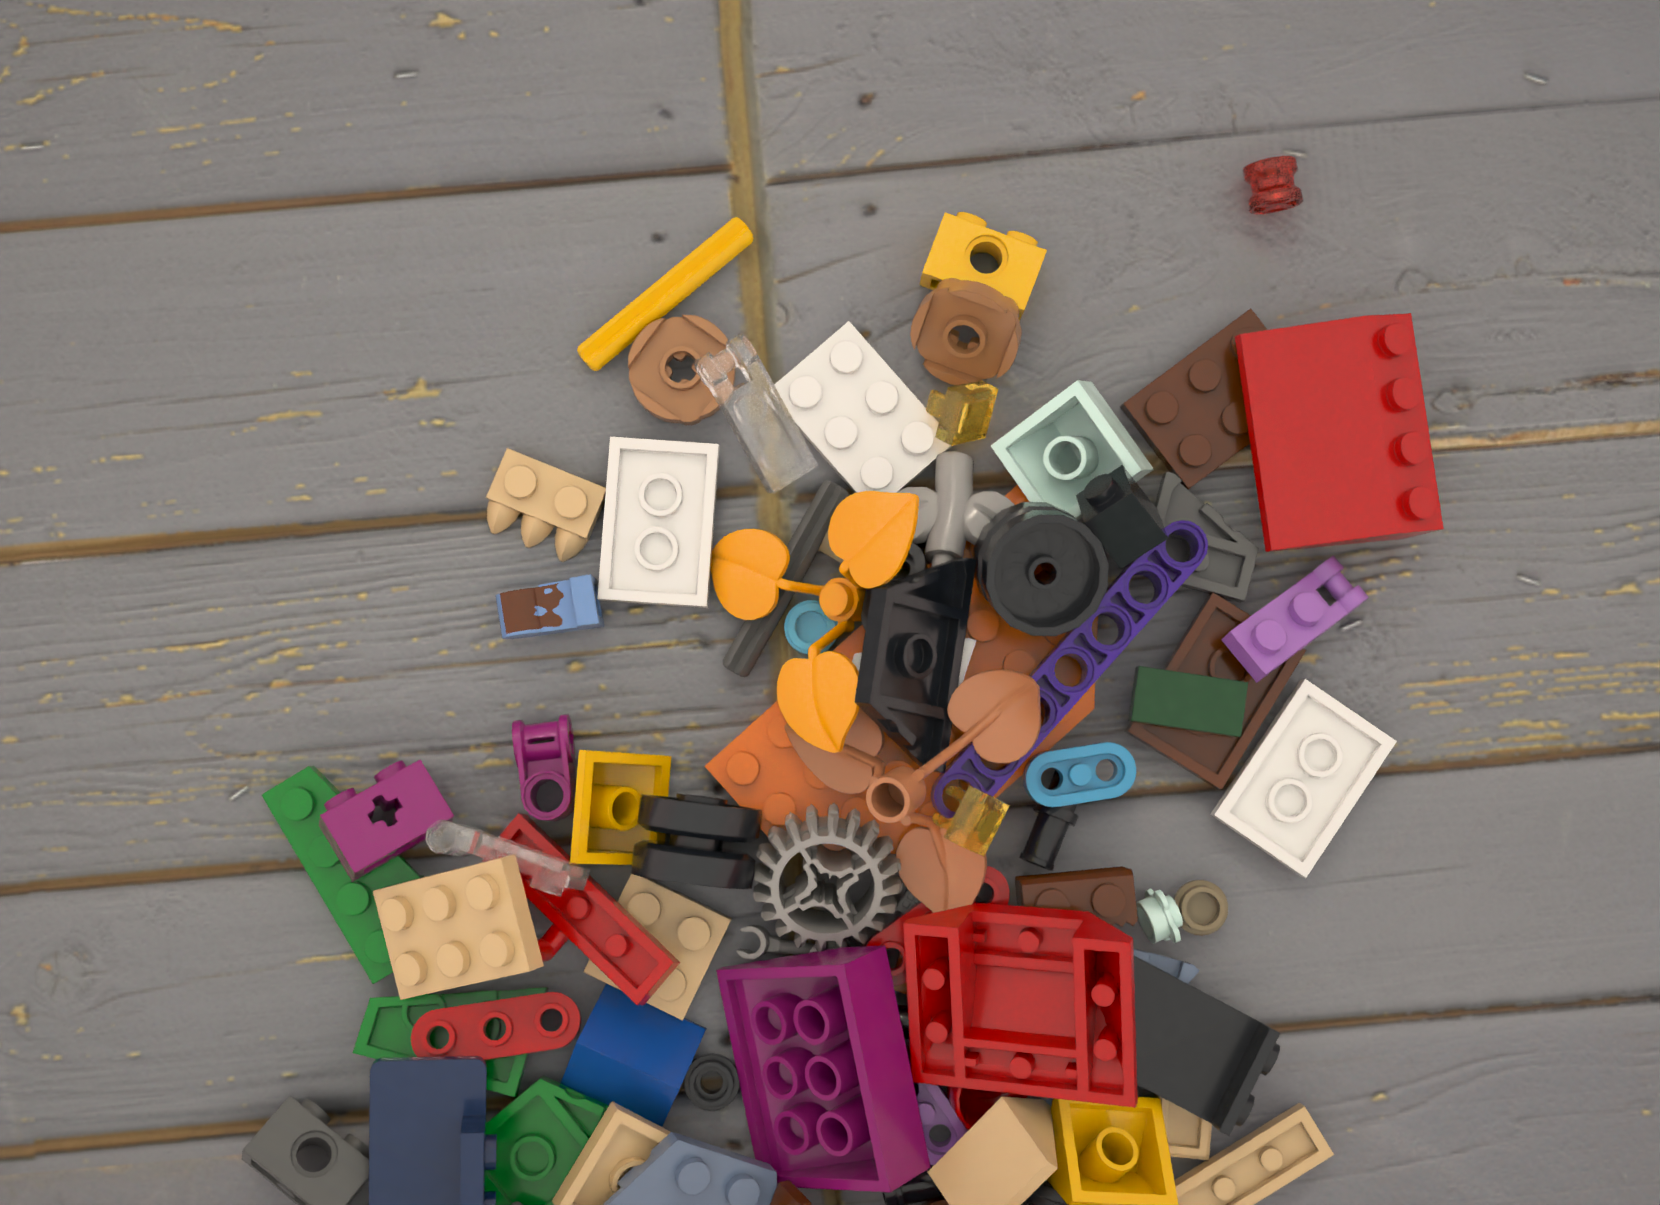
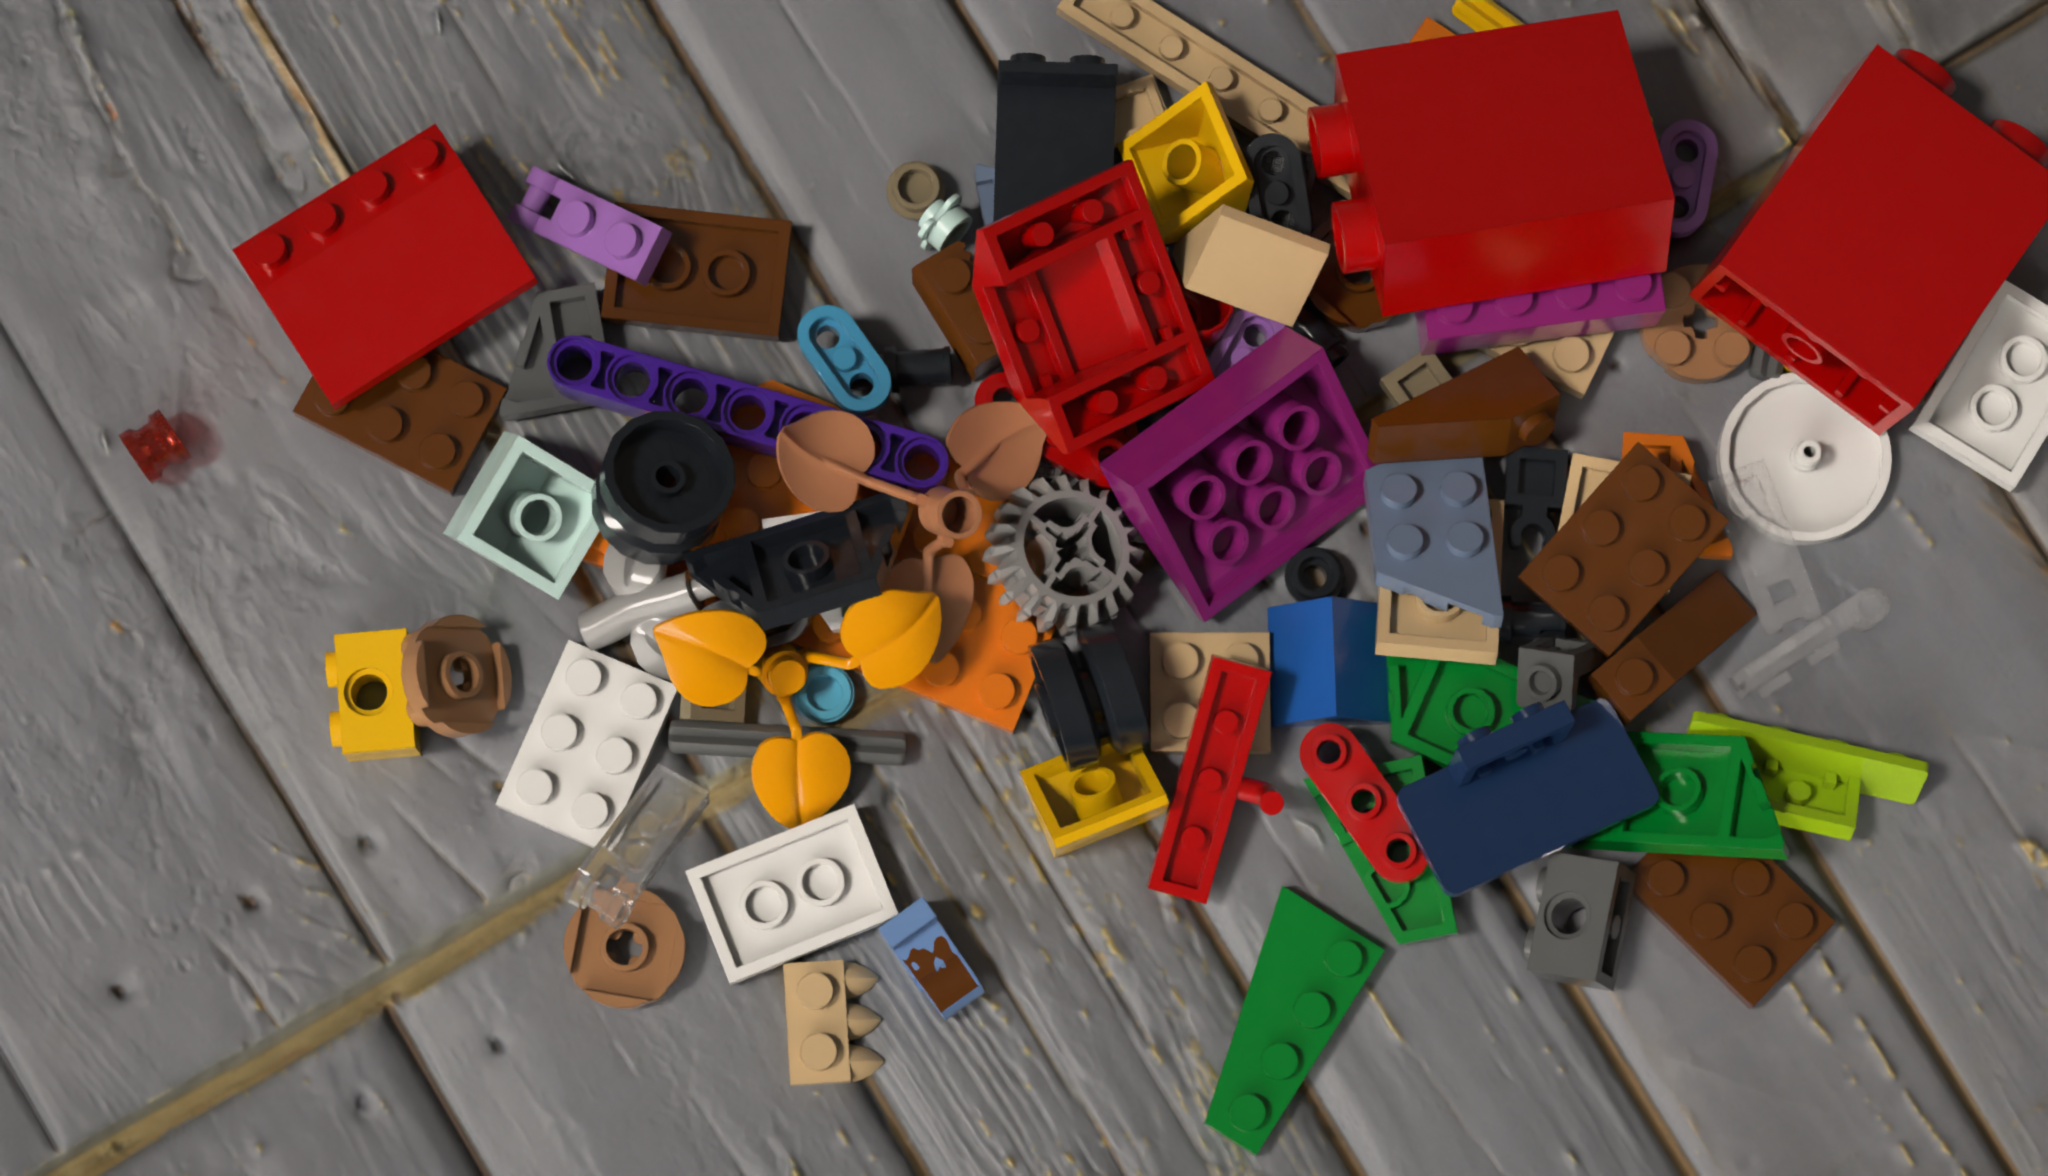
camera: 115 degrees left, 5 degrees down
magenta brick [319,760,454,882] -> none
tan plate [373,854,544,1000] -> none
clear plate [425,820,591,896] -> none
magenta piece [512,714,576,822] -> none
yellow axle [577,217,754,371] -> none
light grey hand [736,925,814,959] -> none
clear yellow tile [926,380,998,446] -> none
clear yellow tile [932,785,1010,856] -> none
black brick [1076,465,1168,568] -> none
dark green tile [1128,666,1248,737] -> none
white plate [1210,679,1397,878] -> none

